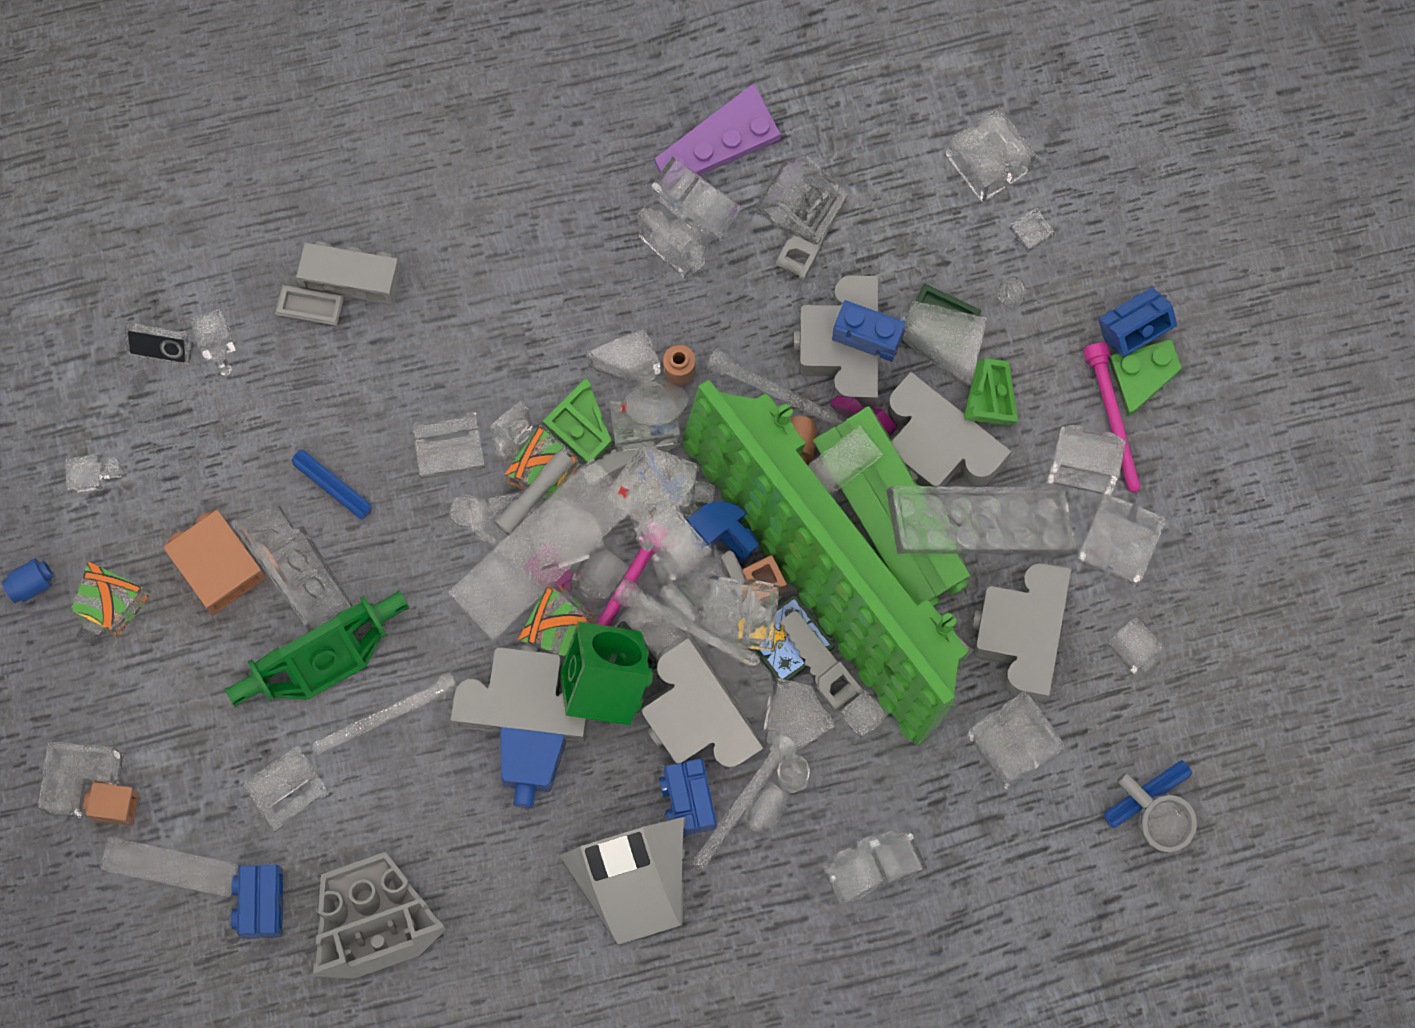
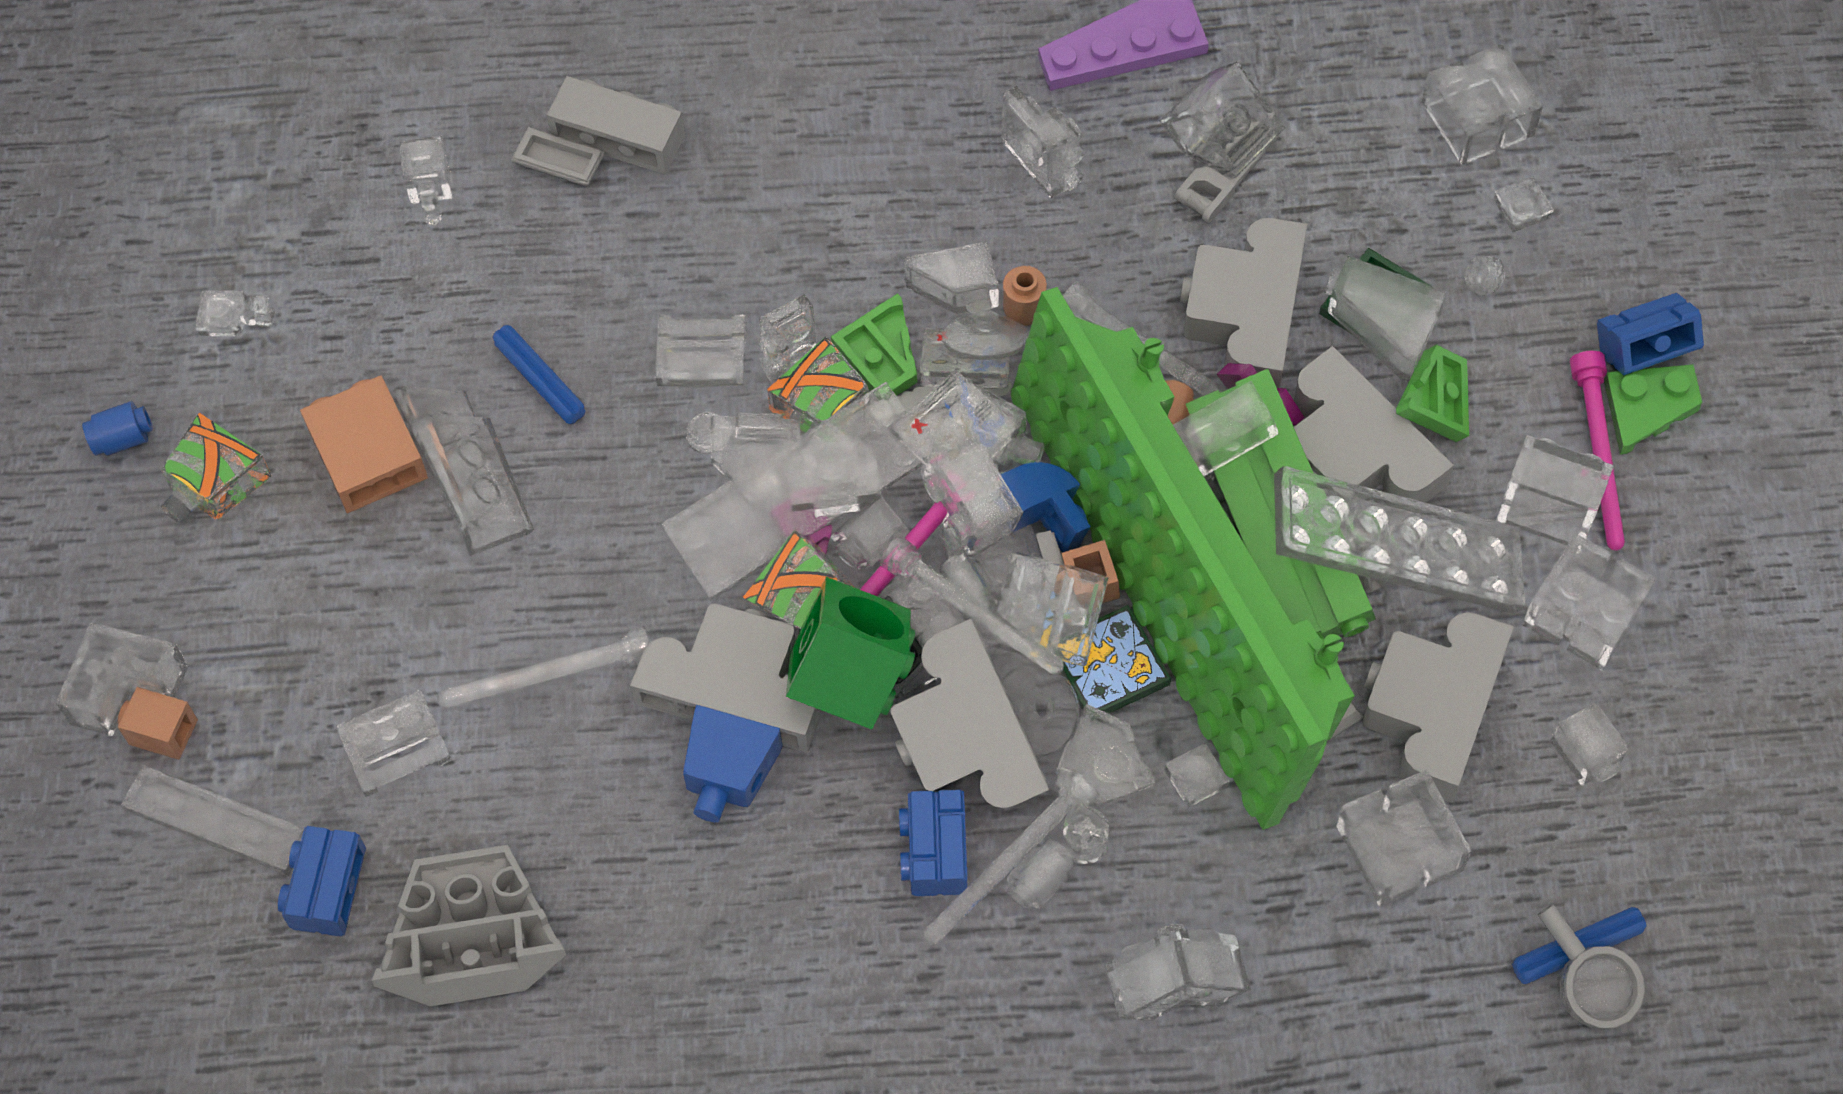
camera: 10 degrees right, 10 degrees down
slope [125,322,194,365] -> none
green plate [225,590,410,707] -> none
light grey piece [494,450,574,536] -> none
light grey wedge [560,817,686,945] -> none
clear brick [651,156,743,239] -> none
light grey piece [778,611,864,711] -> none
blue brick [832,300,906,362] -> none

